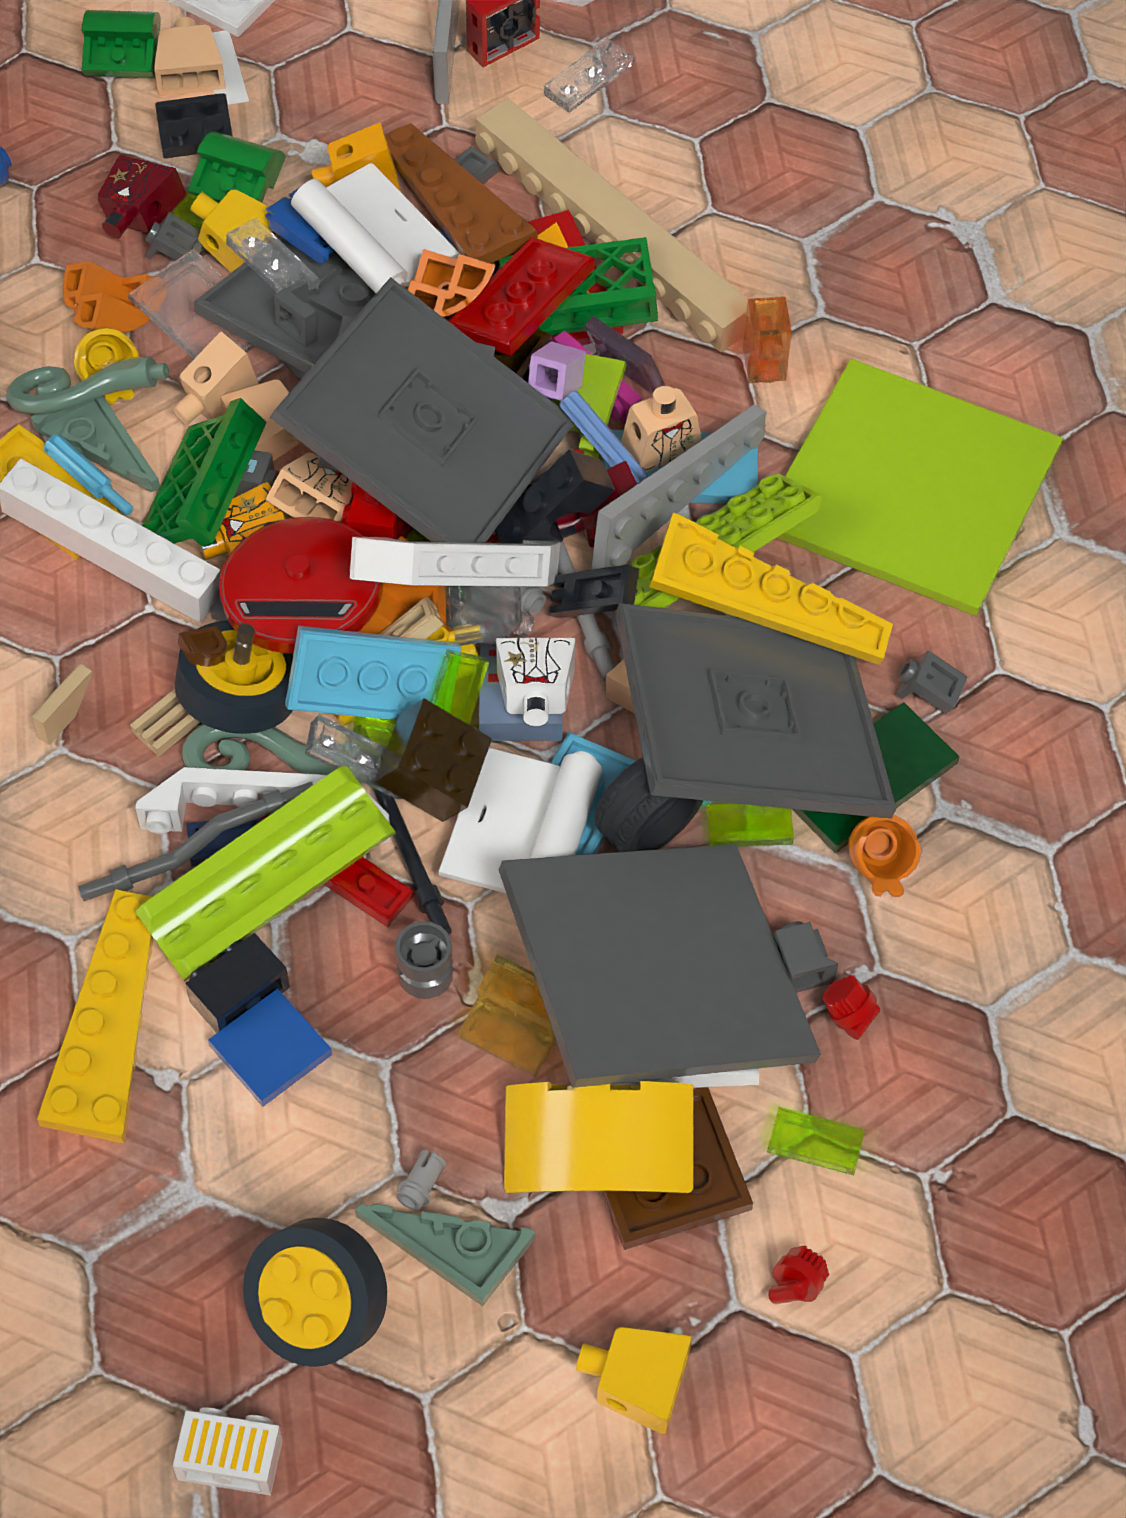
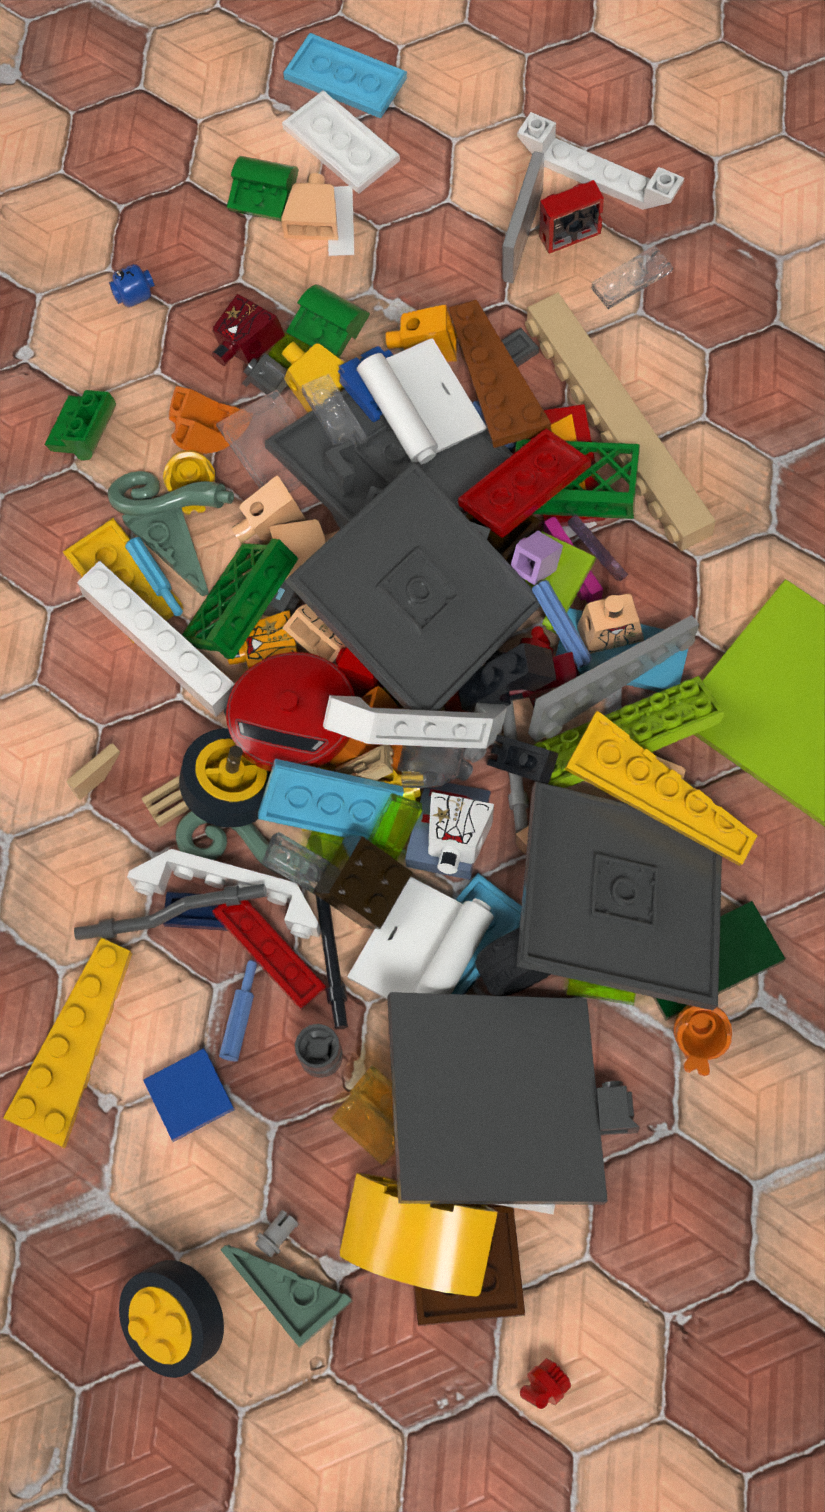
camera: 20 degrees right, 10 degrees up
lime plate [135,765,396,982] -> none
black bracket [155,93,233,159] -> none
white brick [173,1407,283,1496] -> none
reddish brown tile [178,625,227,667] -> none
black brick [185,933,290,1033] -> none
orange brick [408,249,495,317] -> none
yellow torso [576,1327,692,1435] -> none
clear orange brick [743,296,792,383] -> none
clear neon green tile [767,1107,865,1176] -> none
red piece [822,975,880,1040] -> none
dark grey bracket [895,651,967,713] -> none
none -> medium blue axle [219,960,257,1062]

